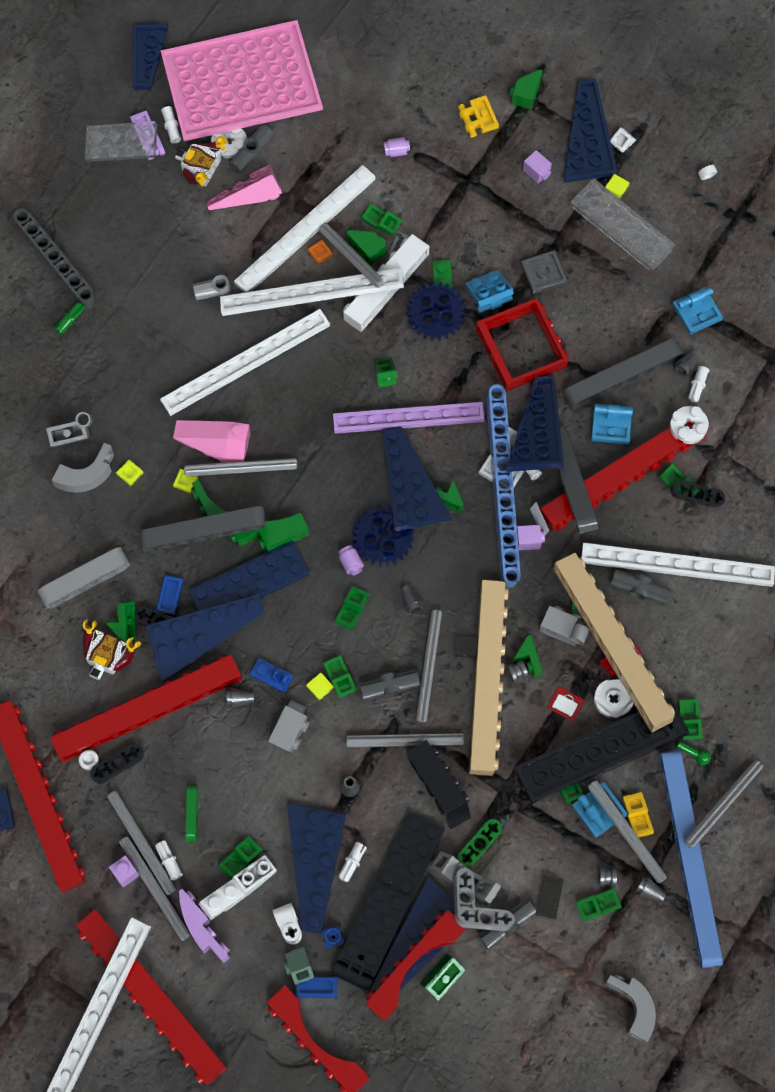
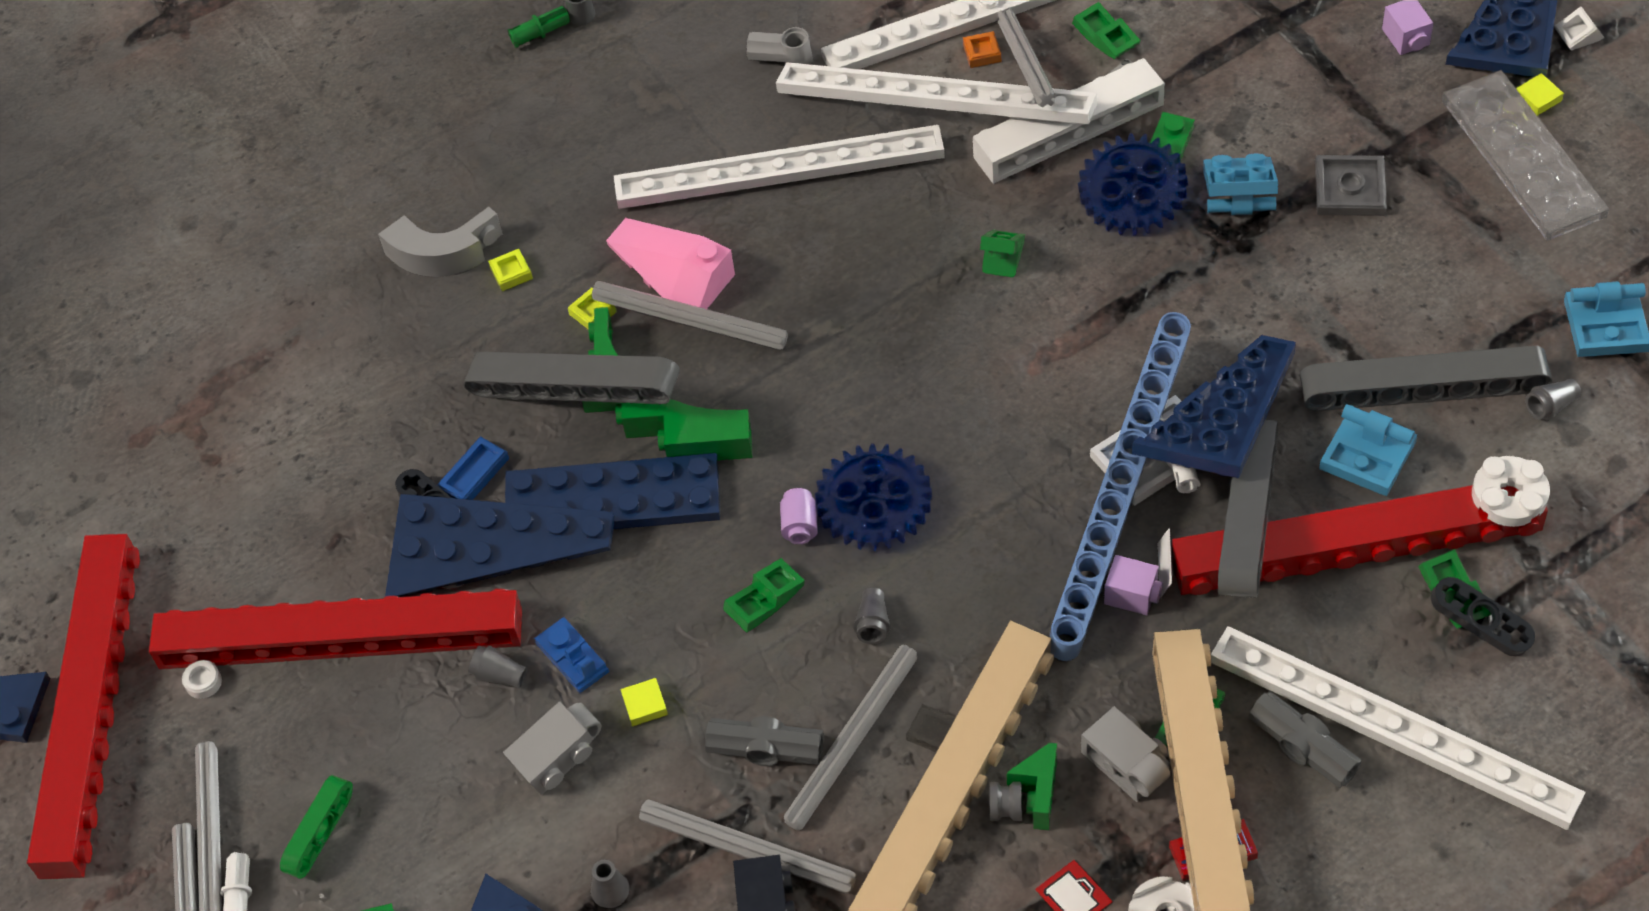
camera: 30 degrees right, 15 degrees down
light grey beam [37,547,130,609] -> none
light grey hinge [46,412,93,447] -> none
torso [83,619,141,680] -> none
black beam [90,744,144,784] -> none
green slope [106,601,136,642] -> none
lavender brick [109,855,140,887] -> none
green slope [323,655,357,698] -> none
lavender plate [333,402,484,434] -> none
green slope [346,230,387,265] -> none
dark blue wing [382,426,452,531] -> none
green slope [435,481,463,513] -> none
red window [476,298,569,392] -> none
white axle [688,366,709,403] -> none

